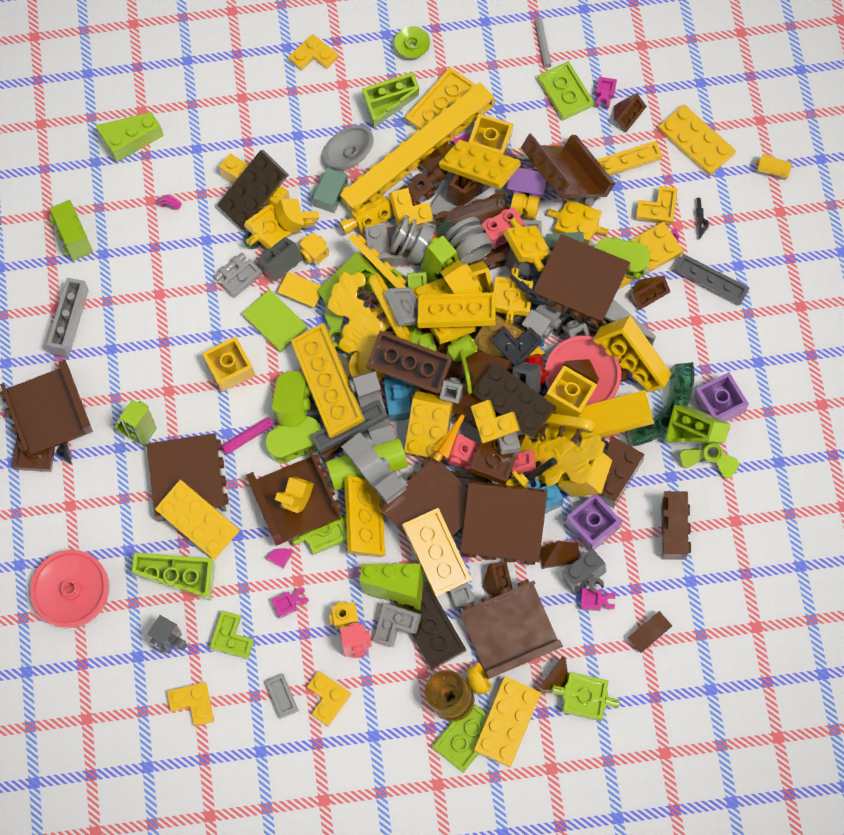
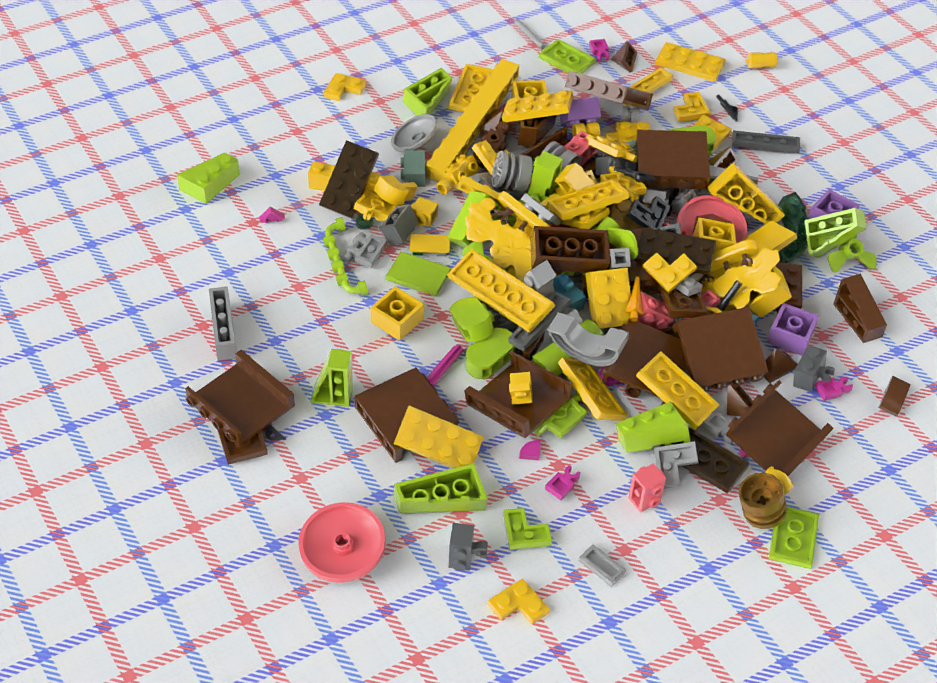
camera: 30 degrees left, 20 degrees down
lime wedge [49,200,93,261] -> none
yellow plate [307,671,352,727] -> none
yellow brick [329,602,359,632] -> none
lime dish [394,26,430,59] -> none
yellow plate [473,676,541,767] -> none
reddish brown slope [539,656,568,694] -> none
lime plate [551,672,620,721] -> none
none -> lime bar [323,217,368,296]

